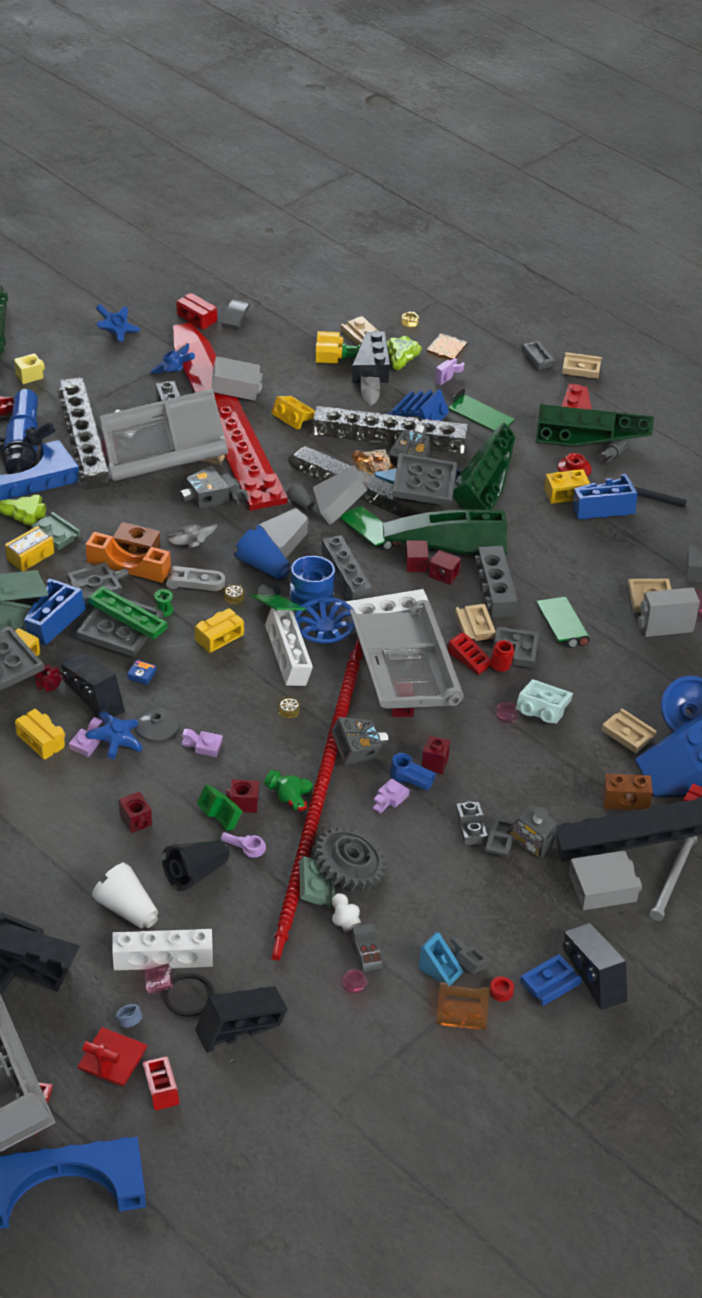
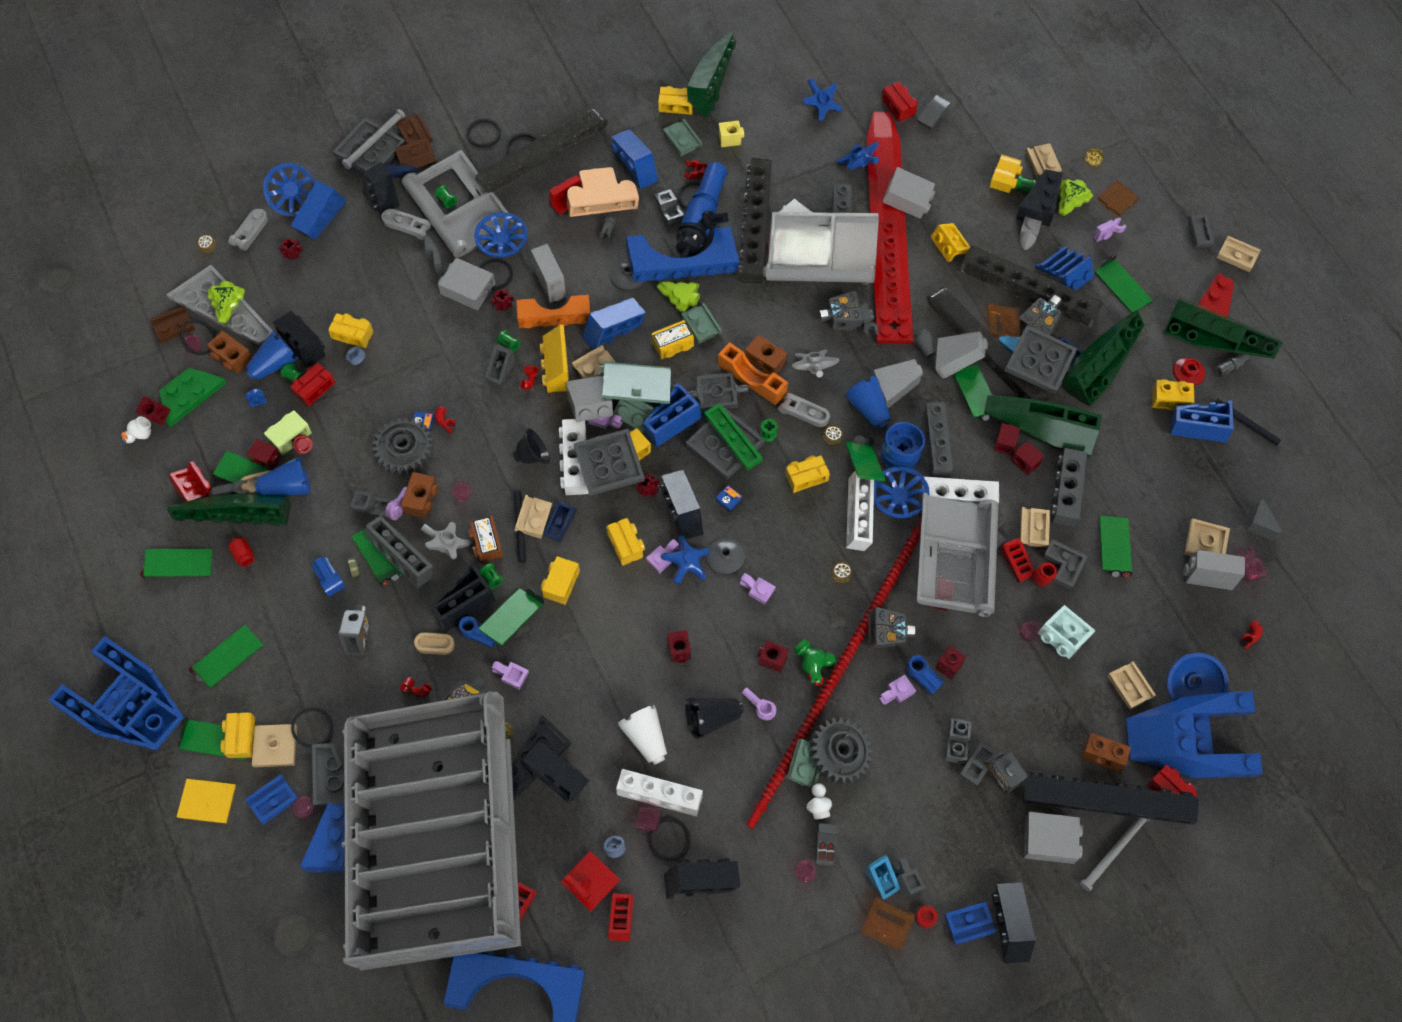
camera: 20 degrees right, 20 degrees up
green slope [196,784,243,831] -> none

